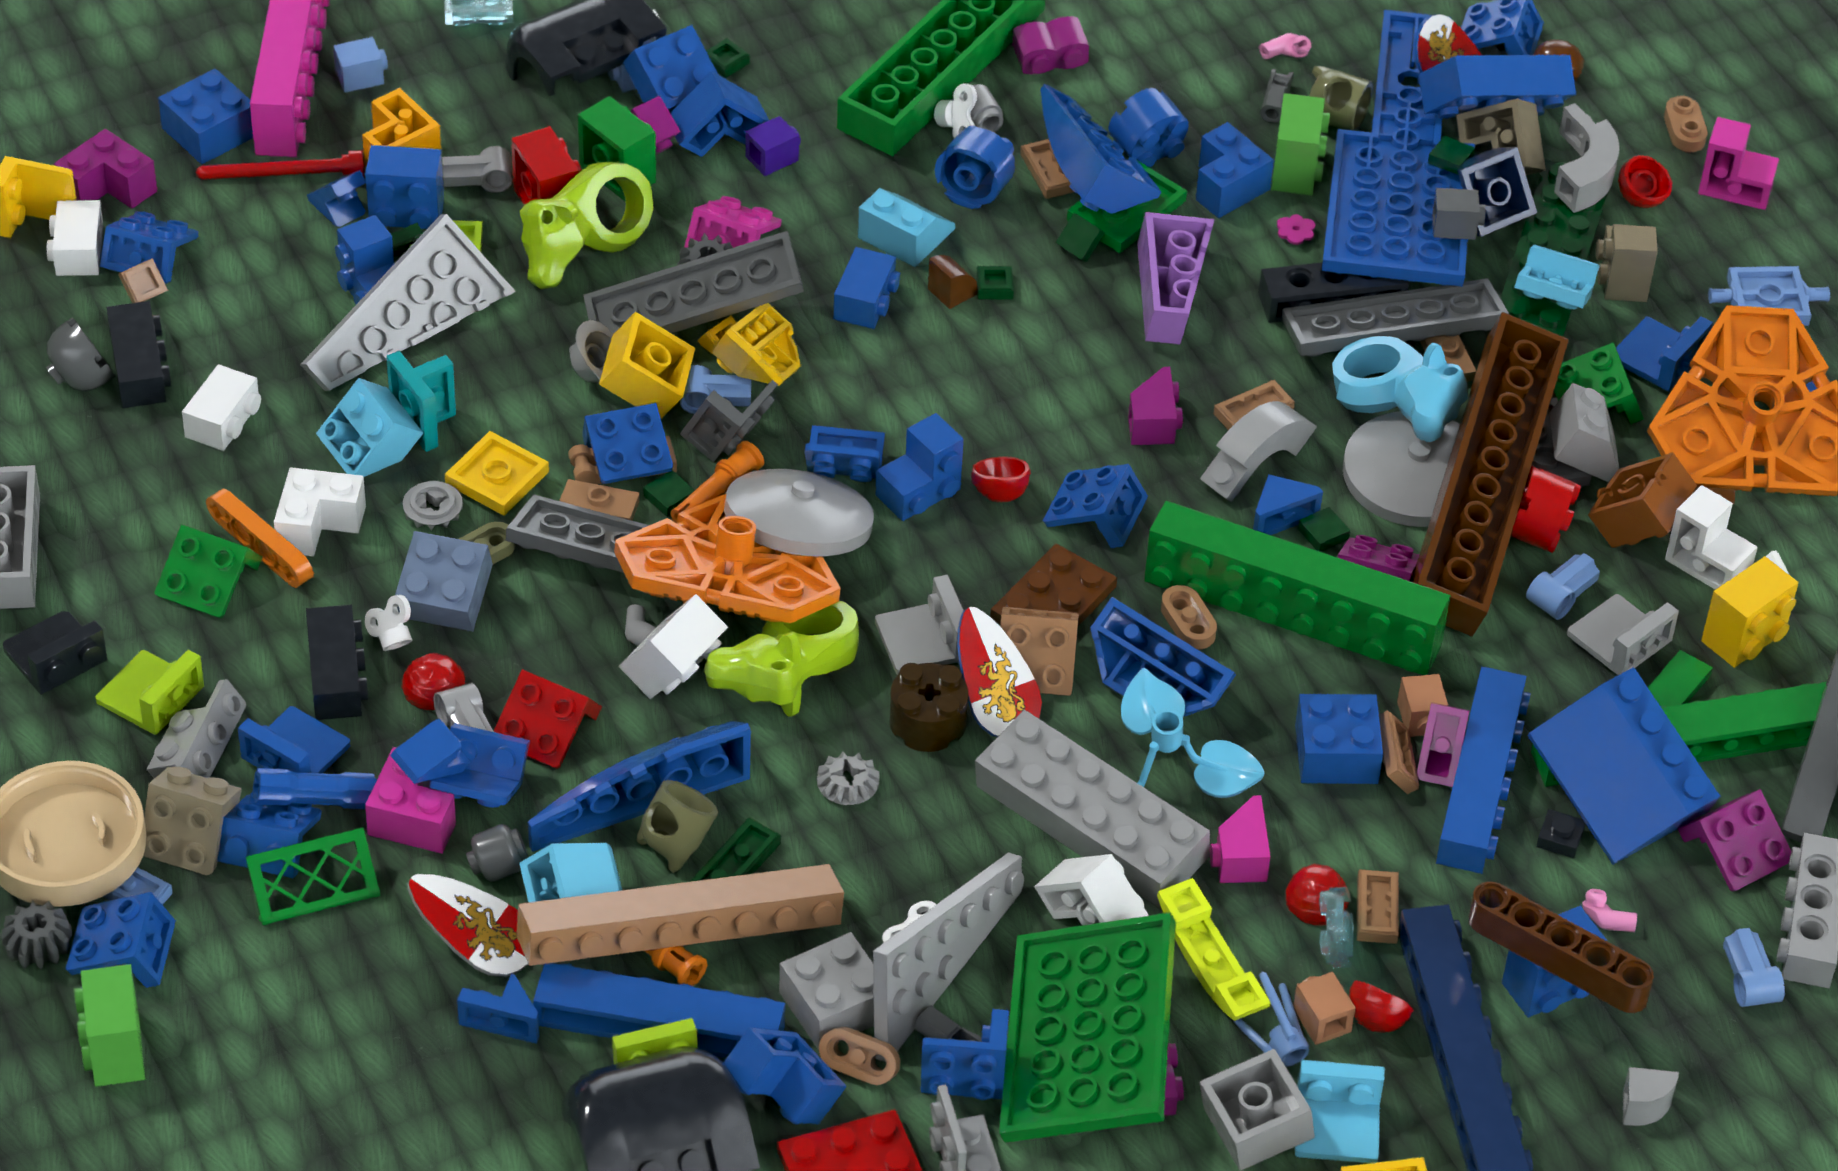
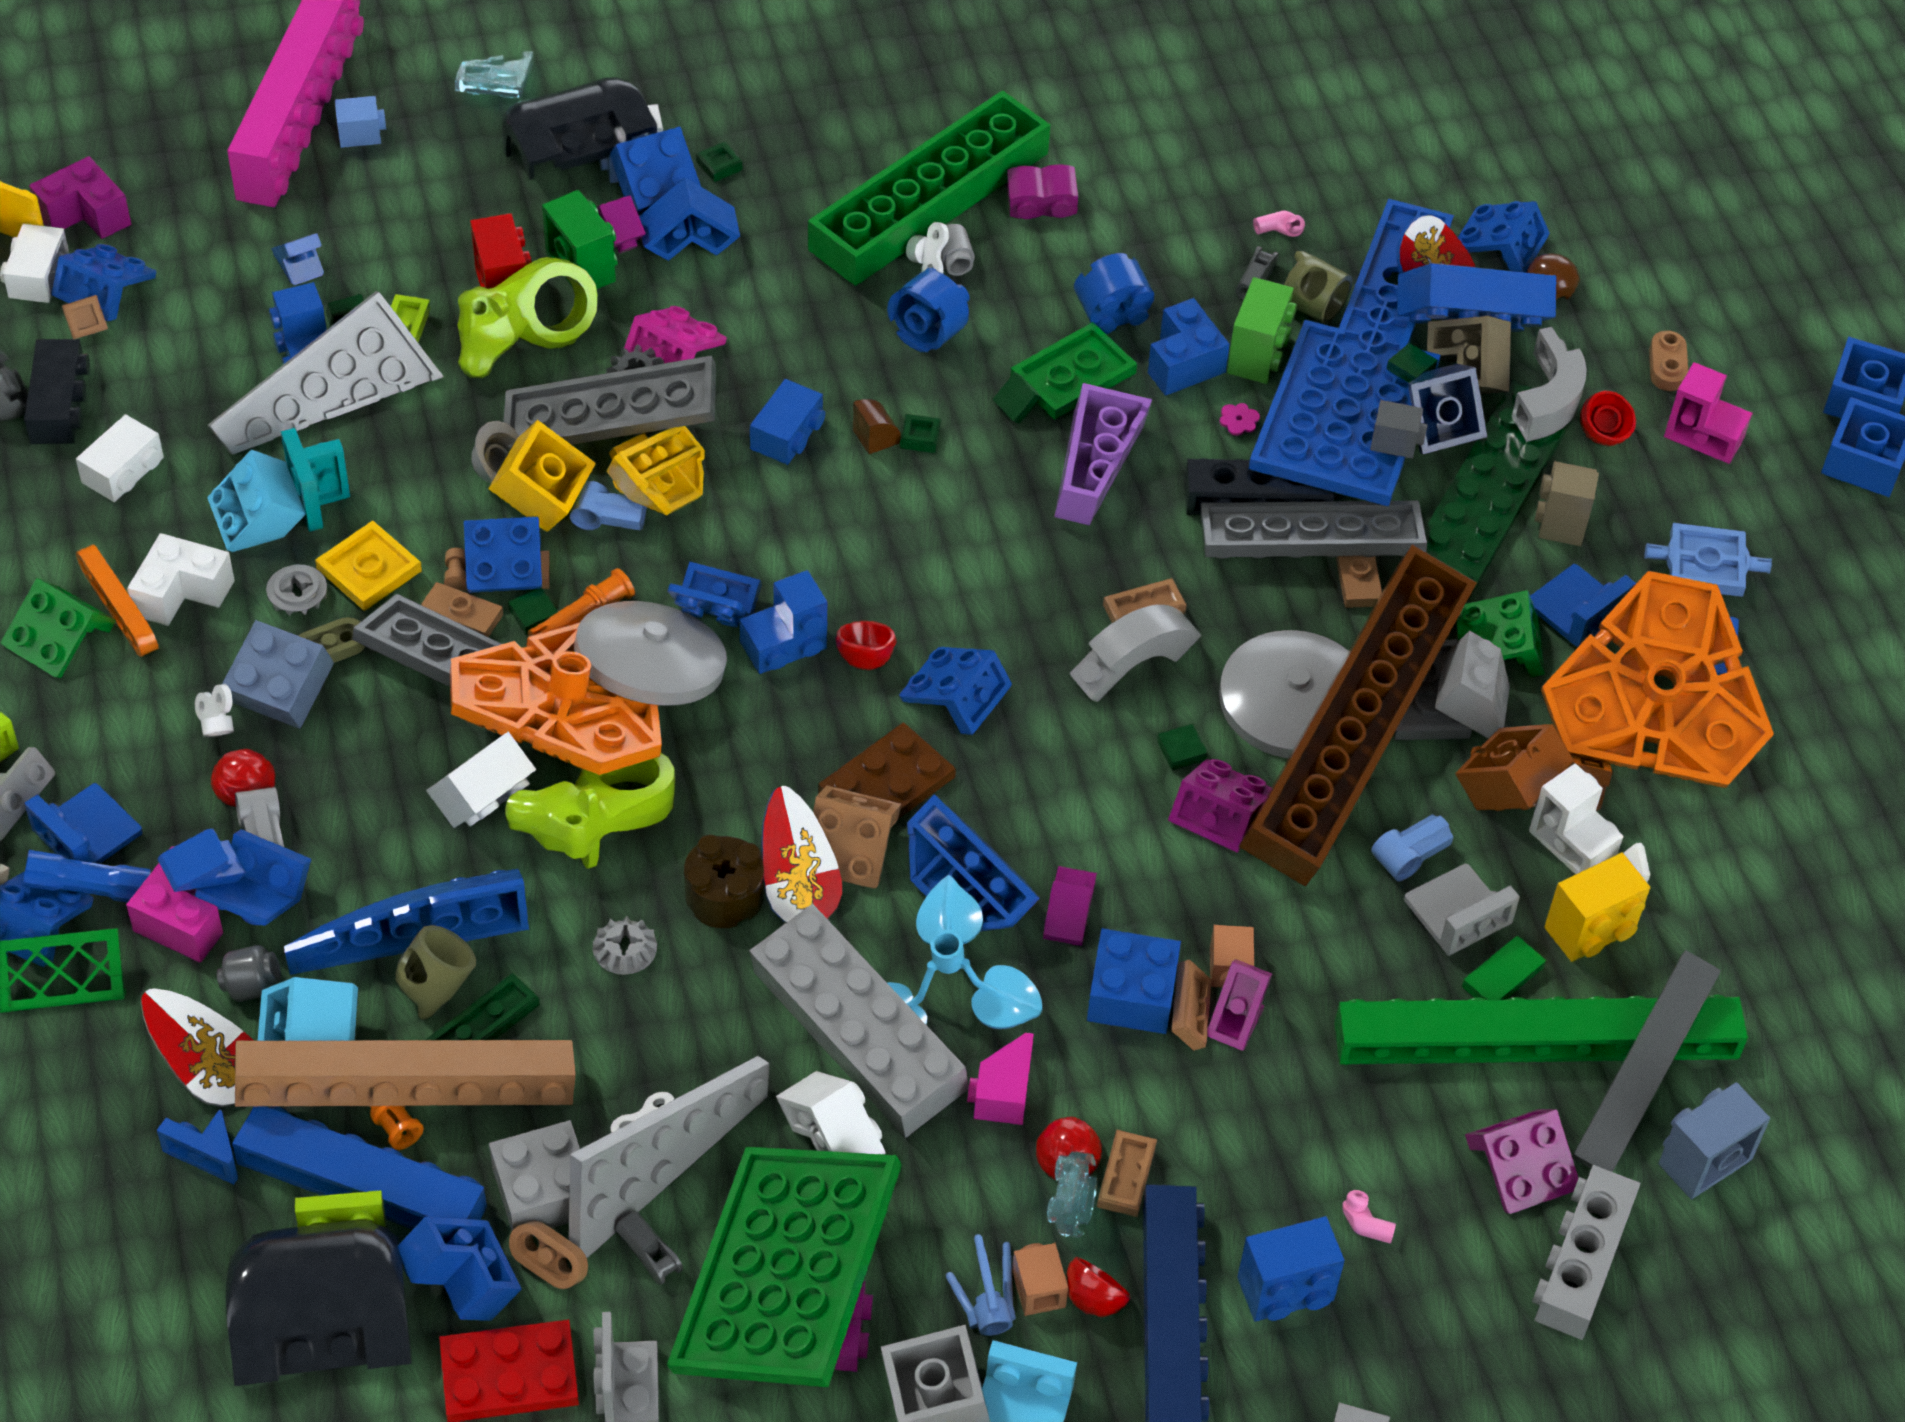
camera: 10 degrees right, 5 degrees up
blue brick [158,68,253,165] -> none
red piece [196,150,365,179] -> none
black brick [306,604,368,720] -> none
light orange brick [362,88,441,167] -> none
blue brick [365,145,444,229] -> none
light grey piece [442,146,512,193] -> none
red bracket [494,669,602,769] -> none
light grey arm [625,604,655,646] -> none
dark grey bracket [680,380,778,462] -> none
dark purple brick [745,116,801,176] -> none
medium azure slope [858,188,956,267] -> none
light grey bracket [875,575,963,675] -> none
blue bracket [921,1009,1009,1100] -> none
medium nougat plate [1021,139,1074,199] -> none
blue wedge [1040,84,1162,214] -> none
magenta slope [1128,367,1183,445] -> none
green brick [1144,501,1451,675] -> none
neon yellow slope [1157,878,1271,1021] -> none
medium nougat plate [1161,585,1217,650] -> none
blue slope [1253,475,1323,535] -> none
medium azure animal [1332,336,1468,442] -> none
blue brick [1436,666,1531,874] -> none
reddish brown beam [1468,881,1654,1013] -> none
red brick [1511,466,1581,553] -> none
medium azure bracket [1514,245,1599,309] -> none
blue slope [1527,667,1720,865] -> none
black plate [1536,809,1586,858] -> none
medium blue piece [1723,928,1785,1007] -> none
none -> magenta slope [1043,866,1097,946]

